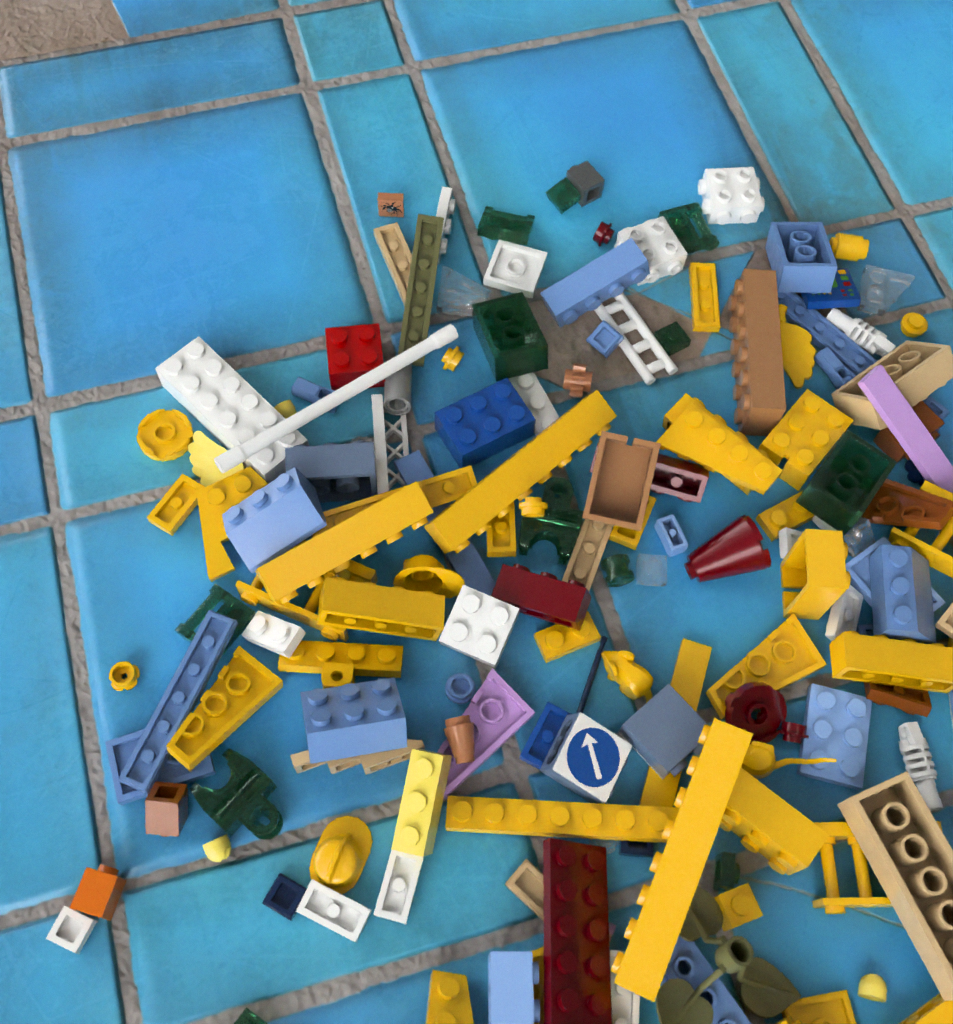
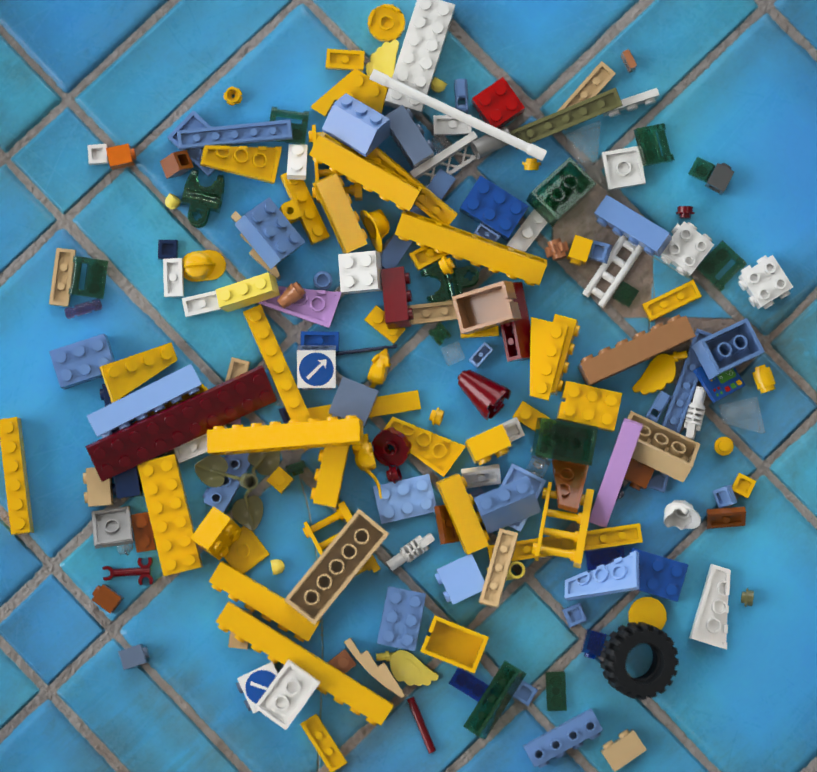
camera: 65 degrees right, 20 degrees up
none -> yellow plate [429,407,444,426]
none -> white plate [433,115,472,136]
none -> light blue piece [474,223,500,242]
none -> yellow brick [567,235,593,266]

